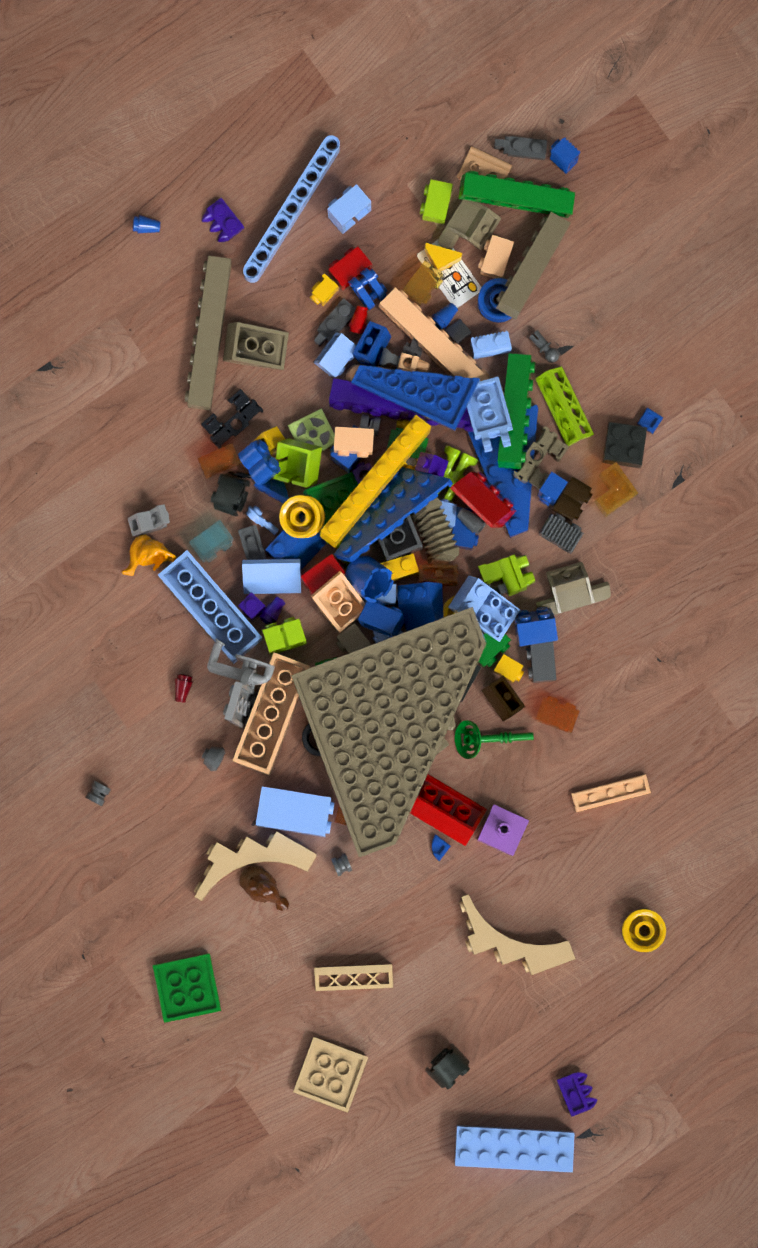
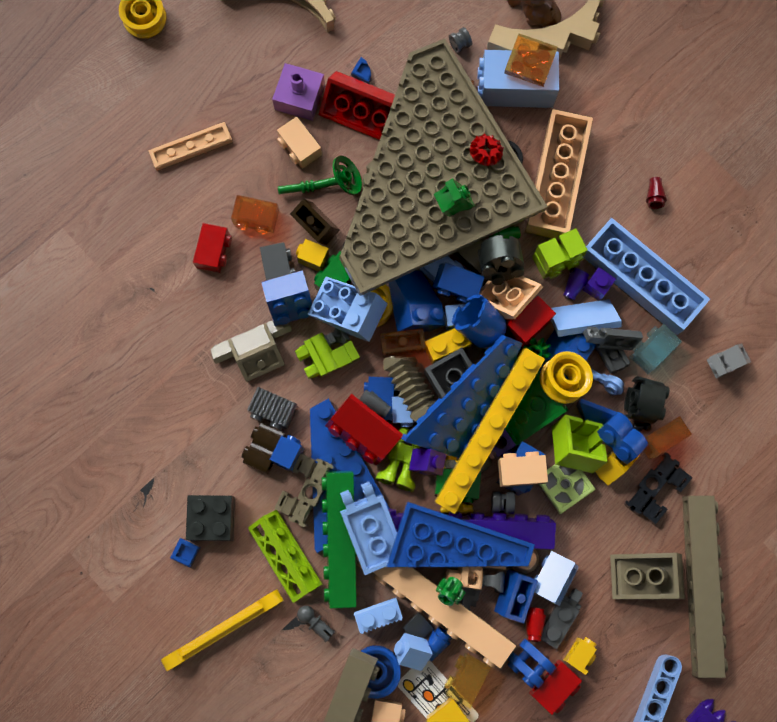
camera: 170 degrees right, 5 degrees down
dark grey wheel [85,781,111,806] -> none
light orange piece [121,534,177,576] -> none
dark grey cone [202,746,226,771] -> none
light grey plate [207,638,275,729] -> none
clear yellow brick [595,462,638,518] -> none
none -> yellow piece [161,589,284,671]
none -> red brick [193,223,232,273]
none -> light nougat brick [277,117,322,169]
none -> light blue brick [394,633,433,671]
none -> green brick [434,178,475,217]
none -> green gear [436,577,466,606]
none -> red gear [470,133,504,166]
none -> pearl dark grey brick [478,235,524,285]
none -> clear orange plate [504,34,558,87]
none -> green gear [524,338,551,363]
none -> dark grey hinge [583,327,643,351]

